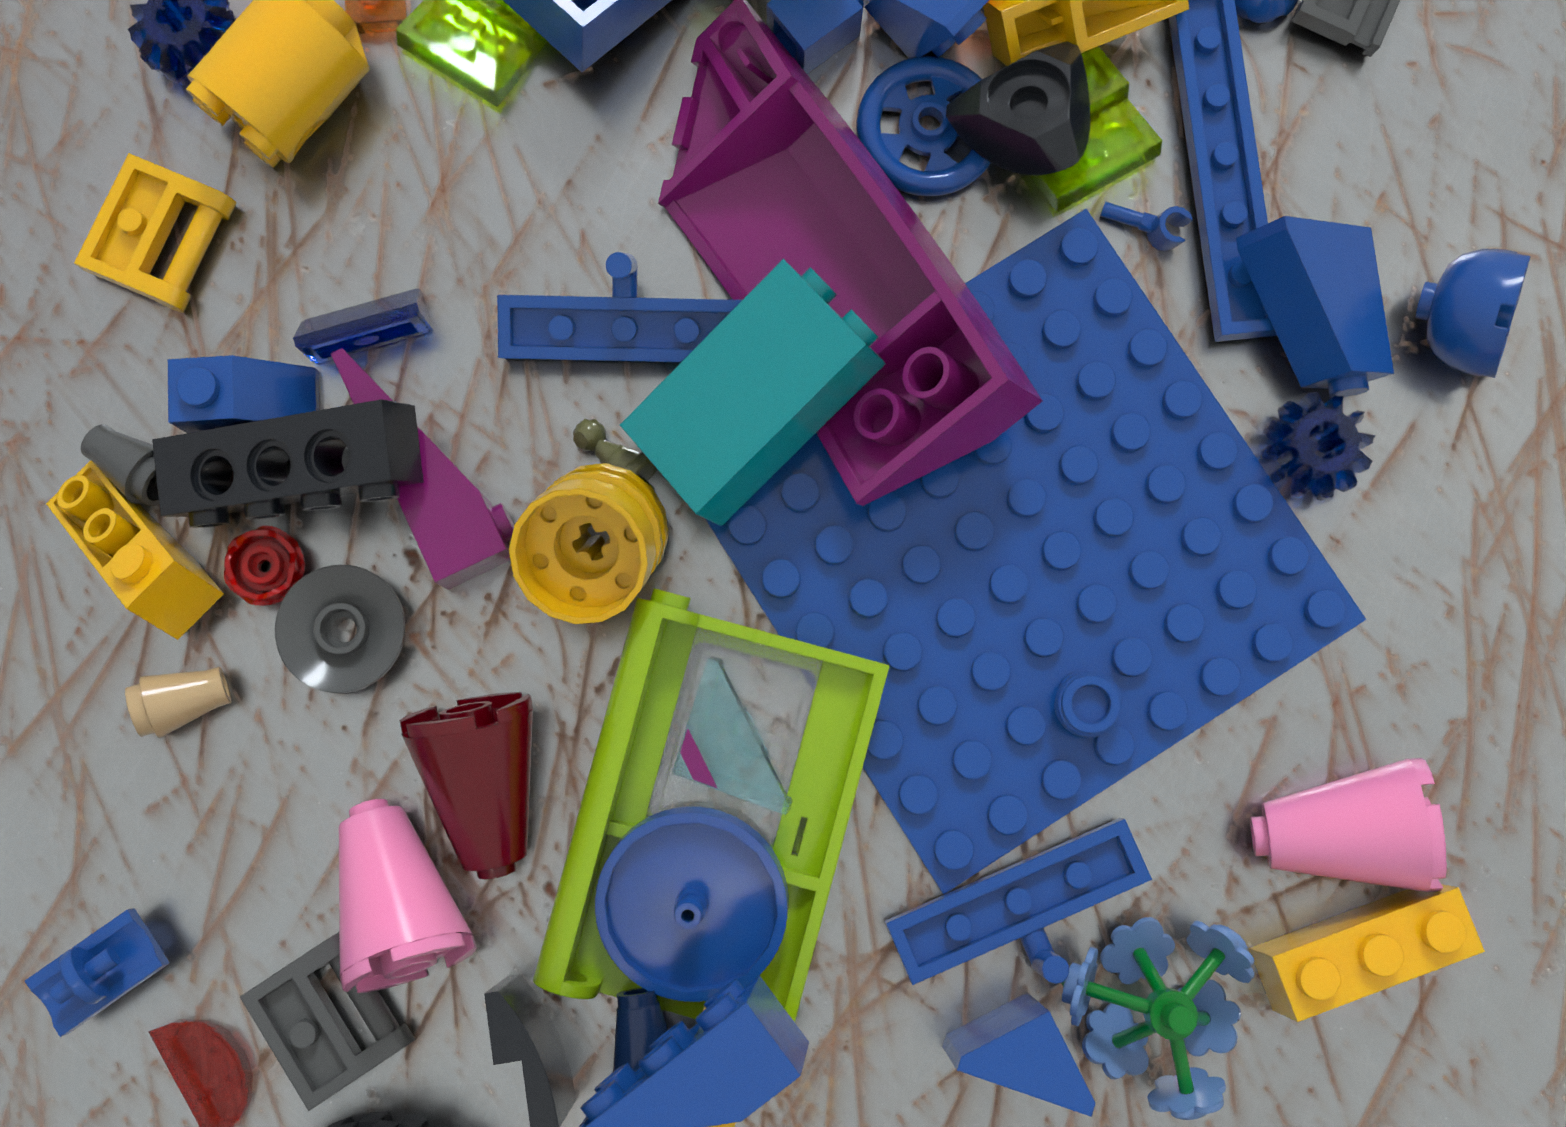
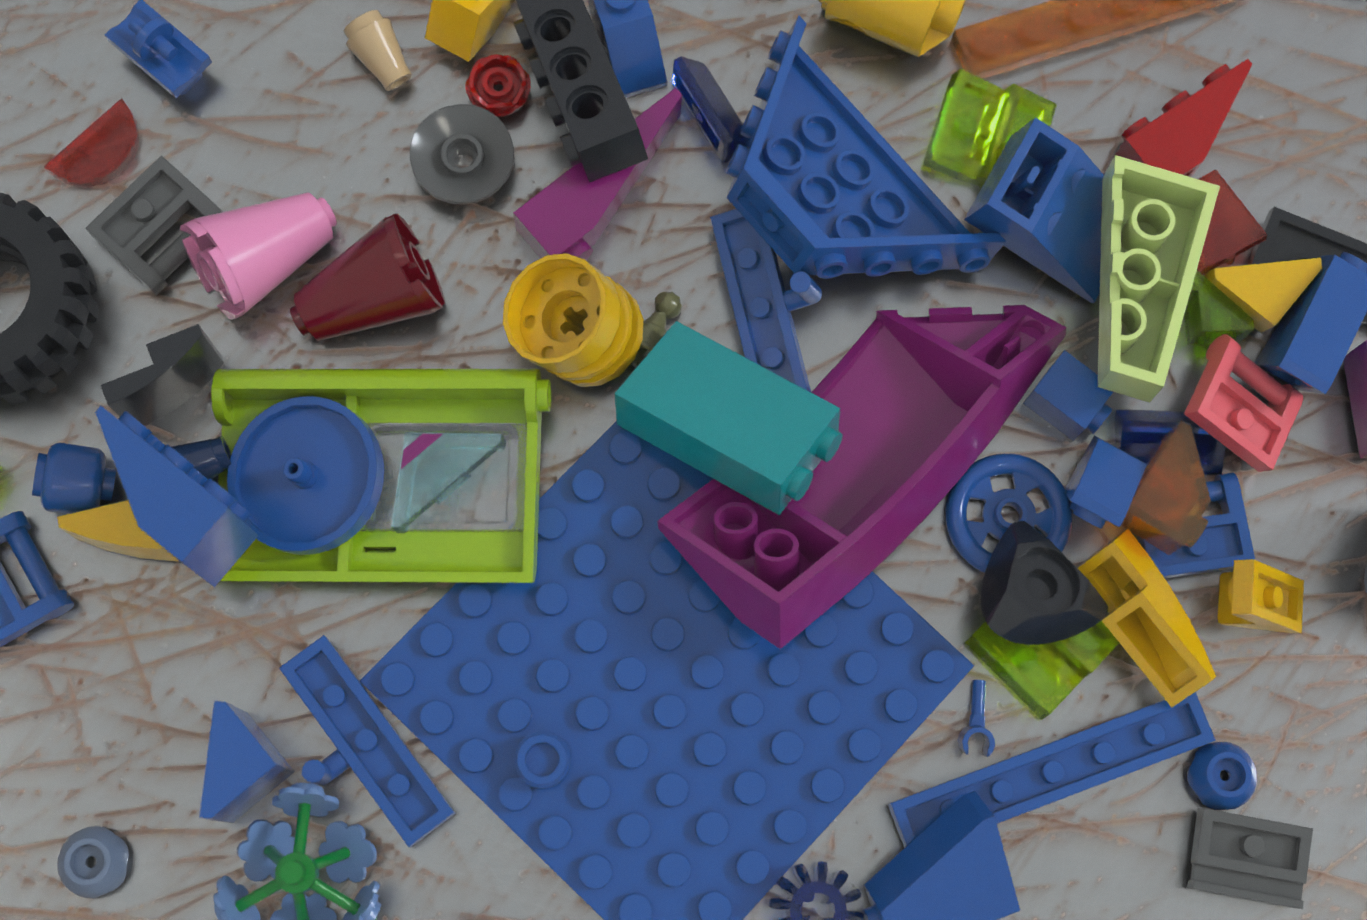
camera: 70 degrees right, 5 degrees down
none -> blue piece [726,16,1007,279]

